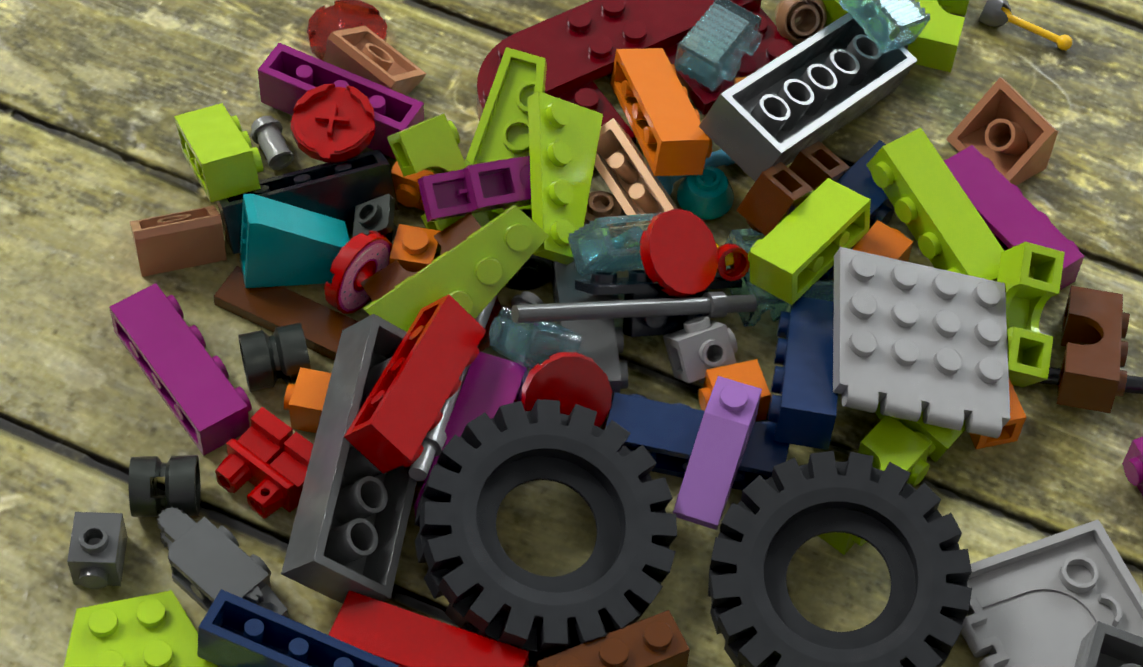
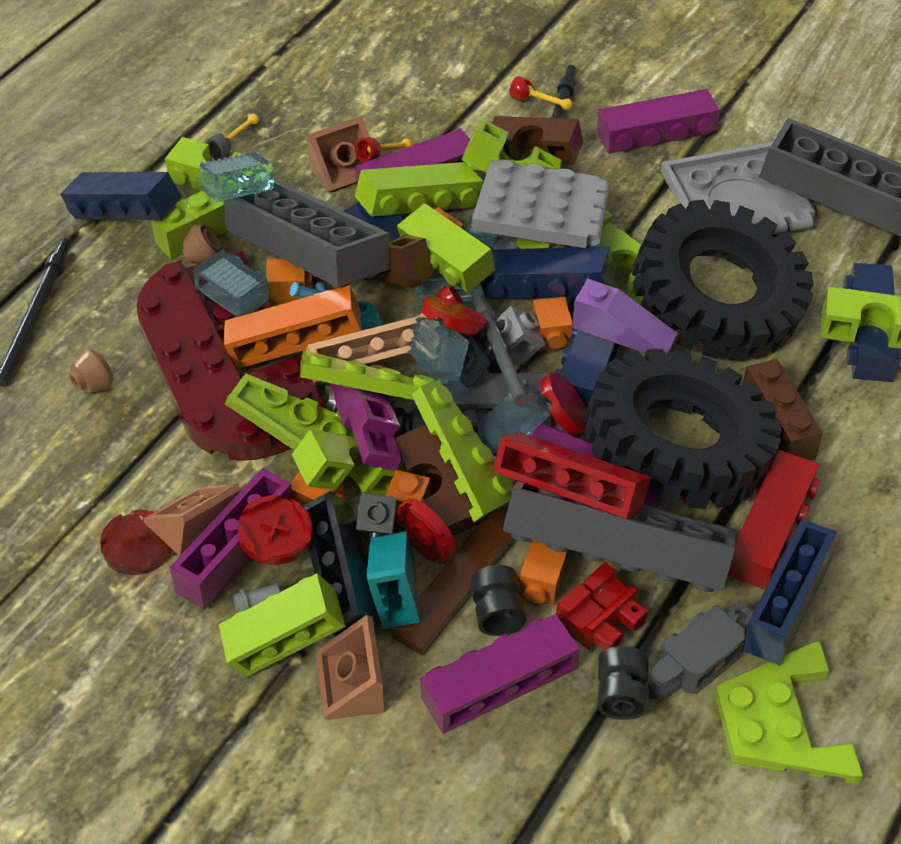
camera: 80 degrees left, 5 degrees down
dark grey brick [67,512,128,589] -> none
none -> red hinge [355,137,413,162]

